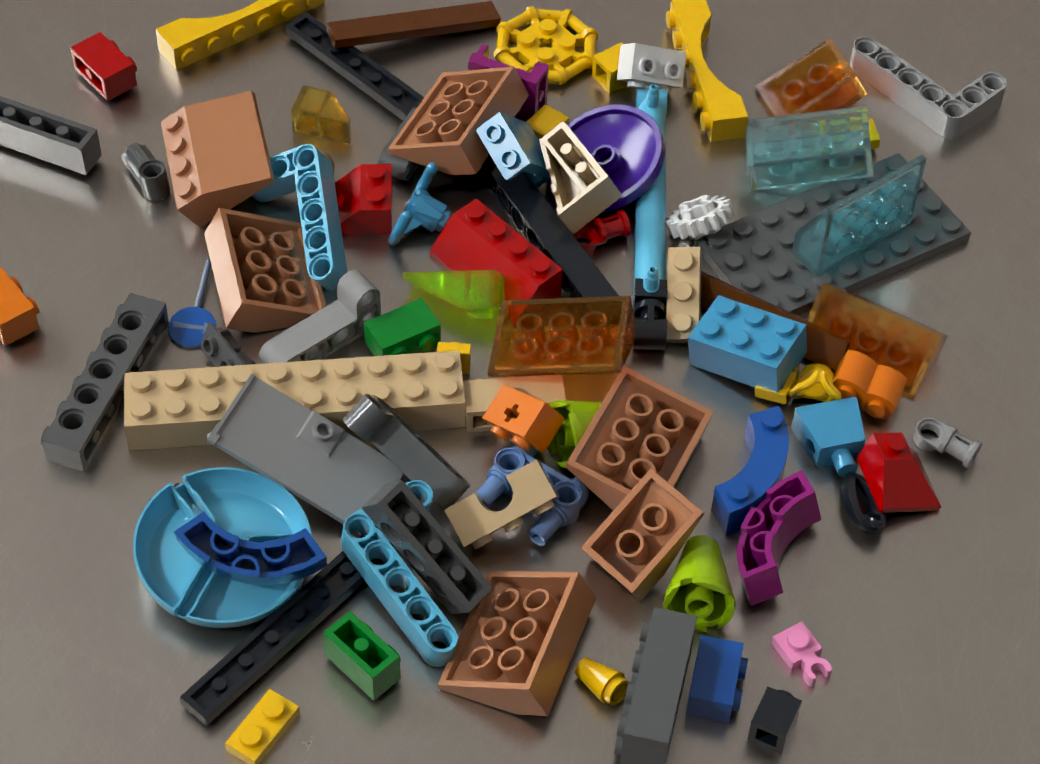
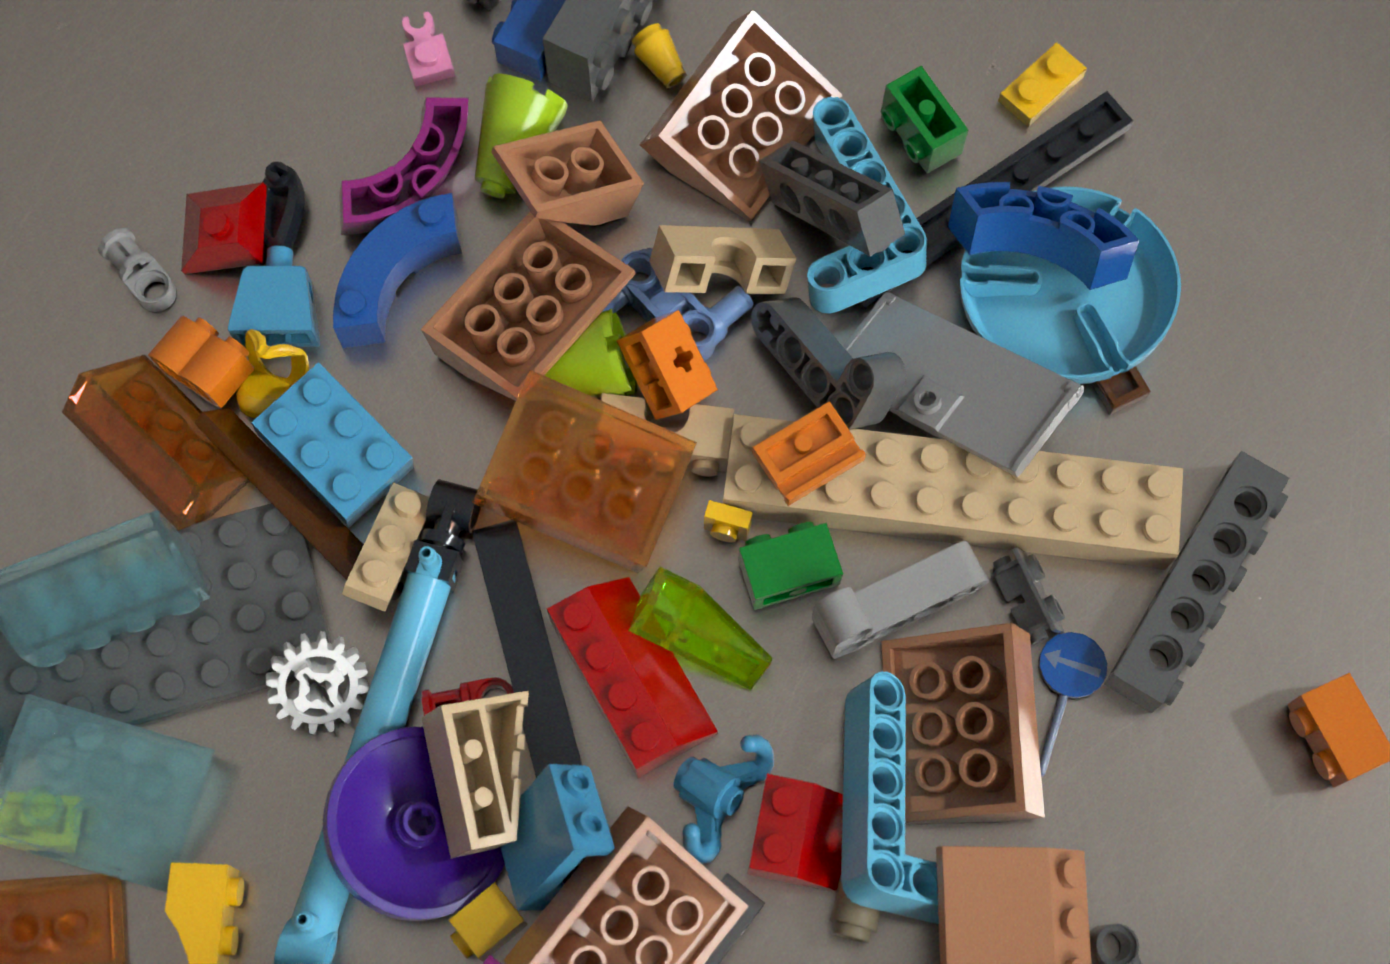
camera: 165 degrees left, 20 degrees up
none -> orange plate [752,401,866,506]

